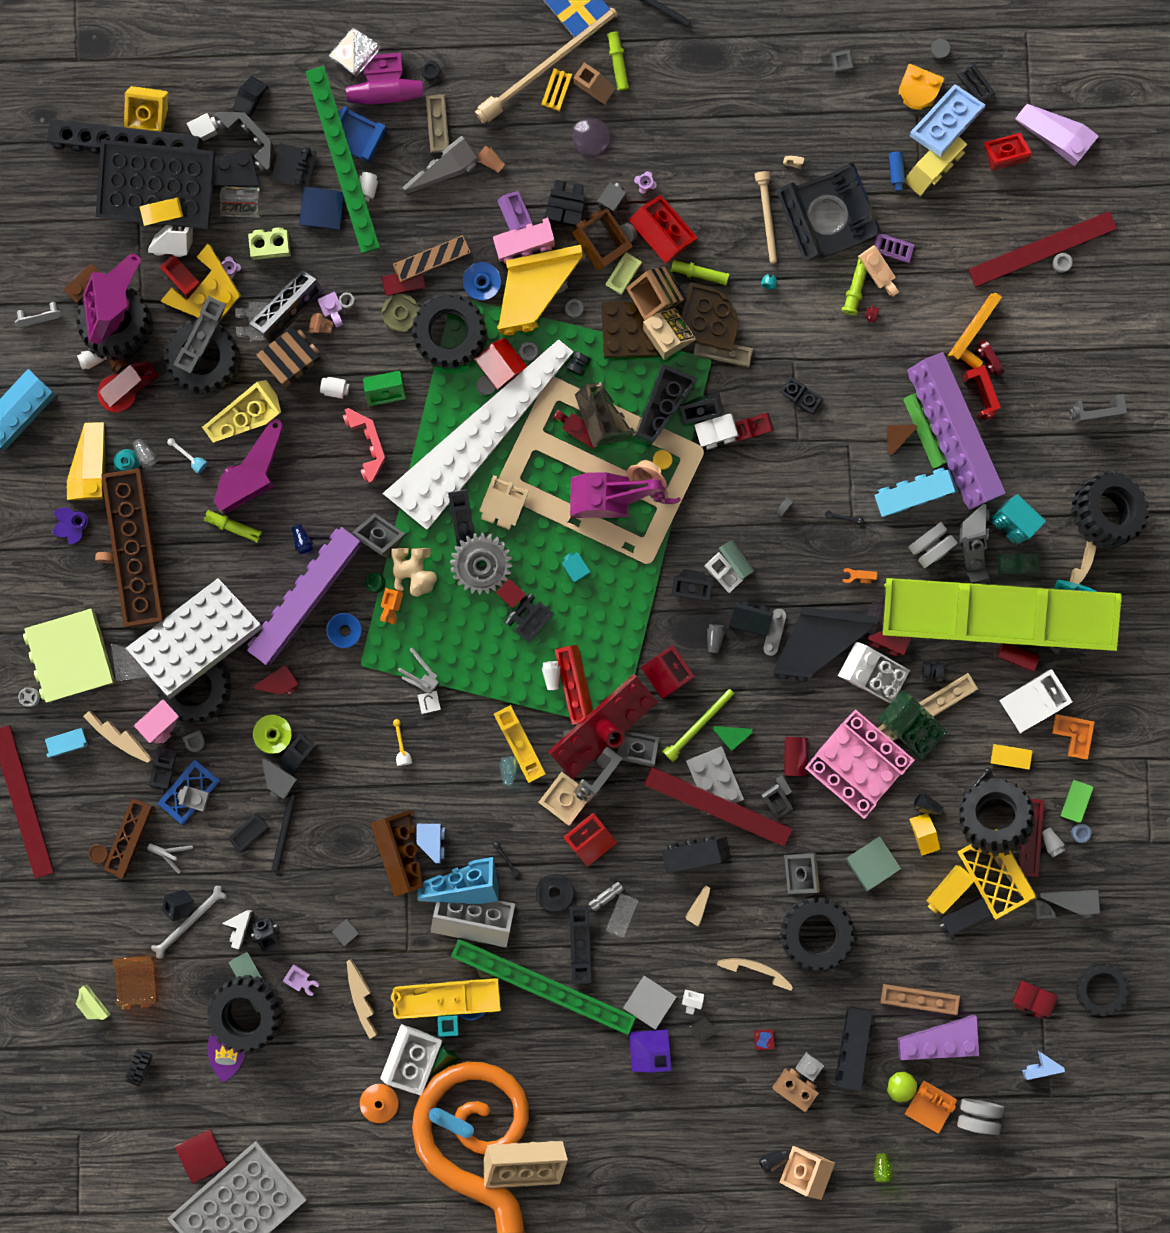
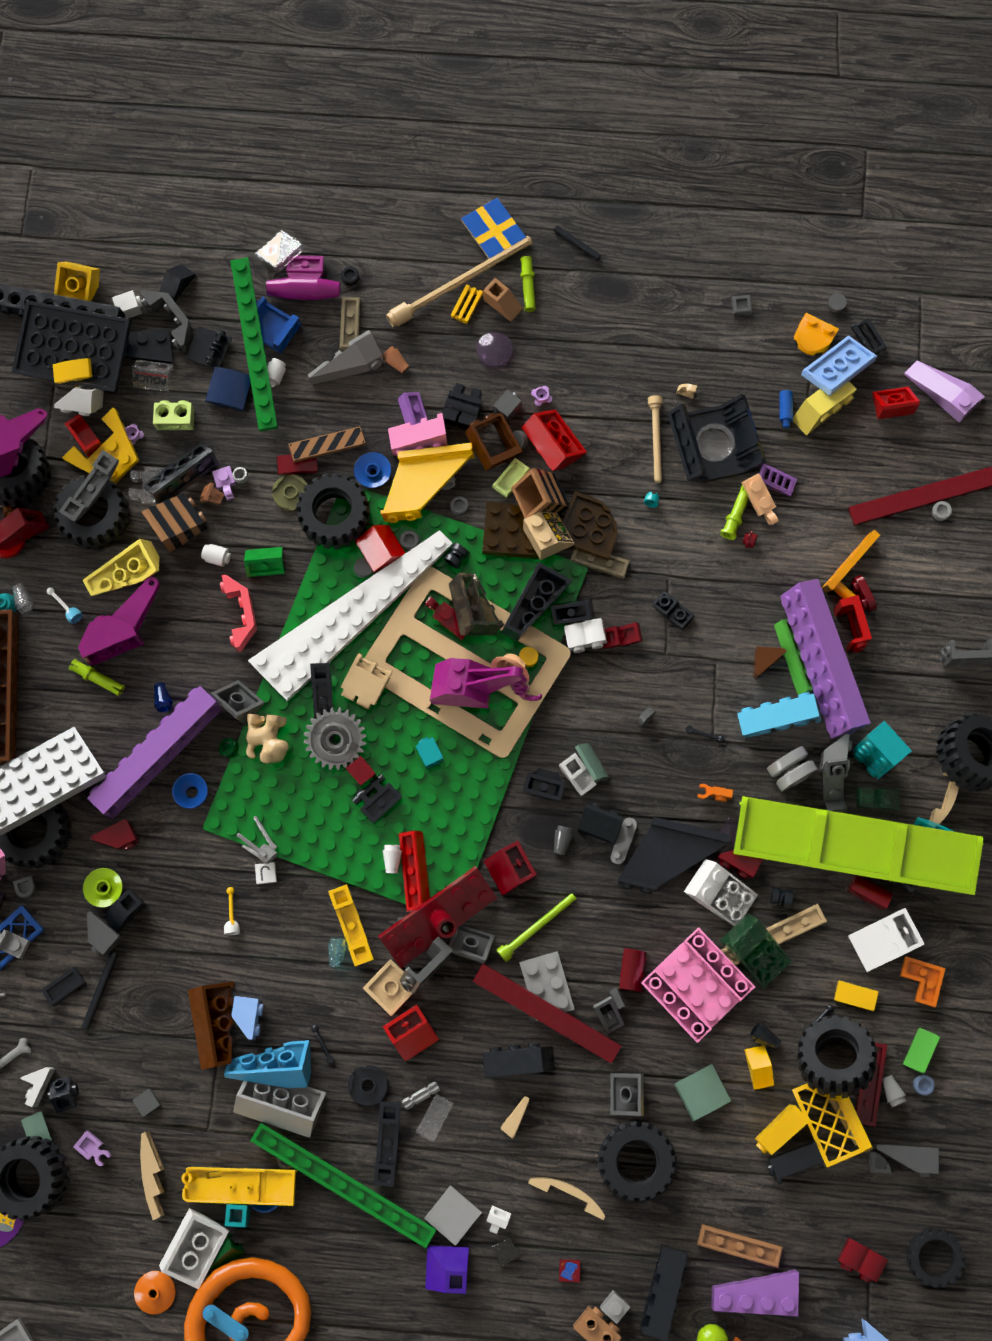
camera: 10 degrees right, 10 degrees down
orange plate [380,588,403,624] -> none
lime pin [671,259,729,286] -> none
green slope [713,726,753,751] -> none

